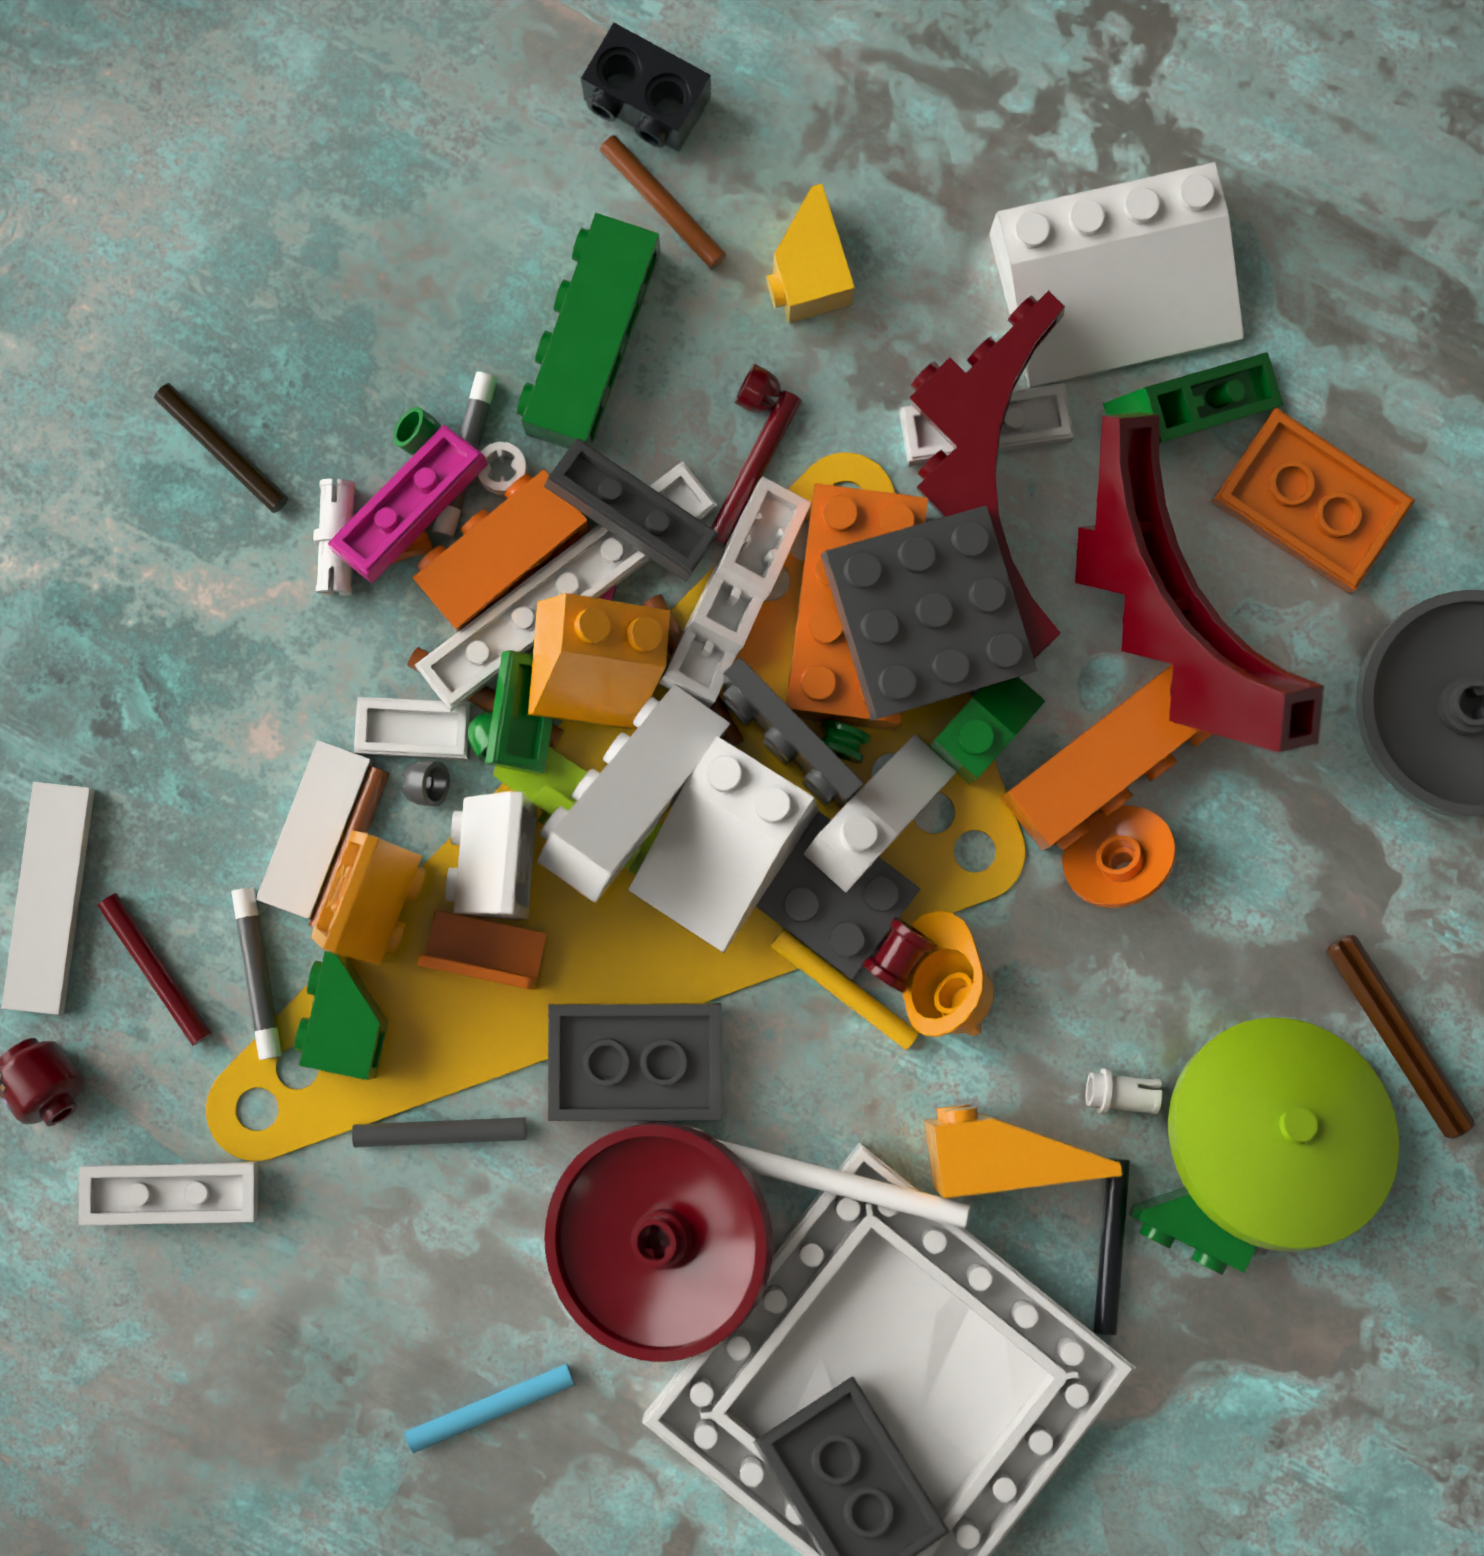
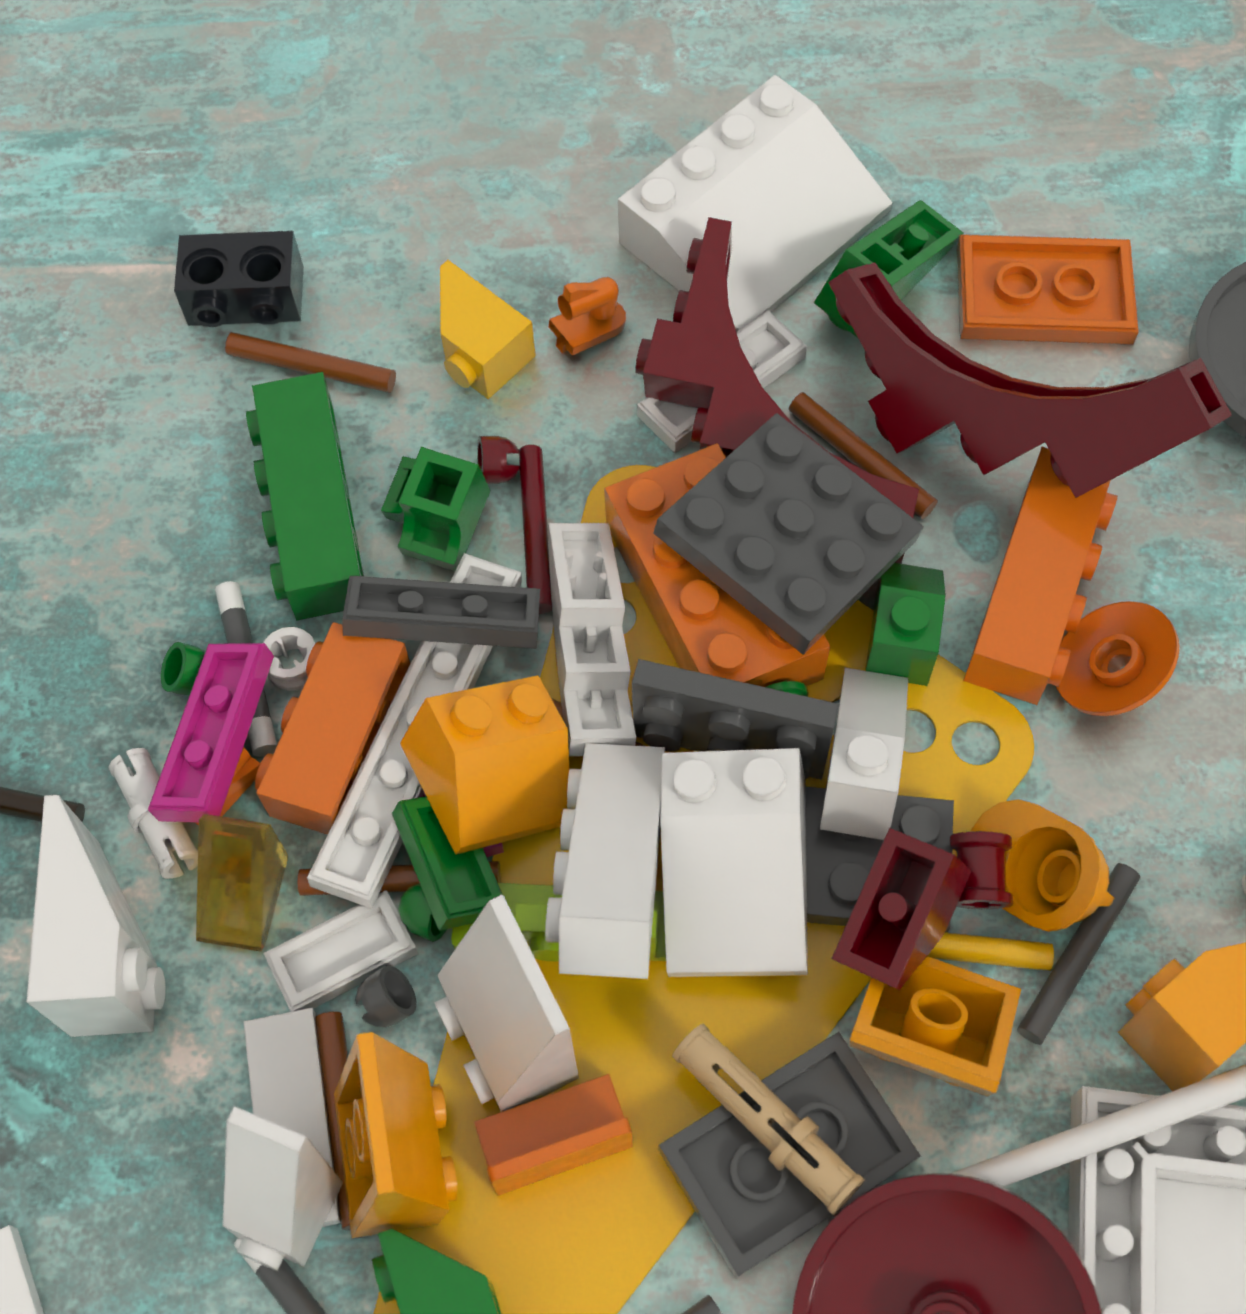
camera: 25 degrees left, 20 degrees down
none -> white slope [26,795,165,1037]
none -> clear yellow slope [196,814,289,952]
none -> white slope [223,1106,343,1271]
none -> green brick [381,447,491,571]
none -> orange piece [548,277,626,356]
none -> tan pin [672,1024,865,1215]
none -> dark orange bar [789,392,938,519]
none -> dark red slope [831,828,972,990]
none -> light orange slope [849,956,1021,1097]
none -> dark grey bar [1017,863,1141,1045]

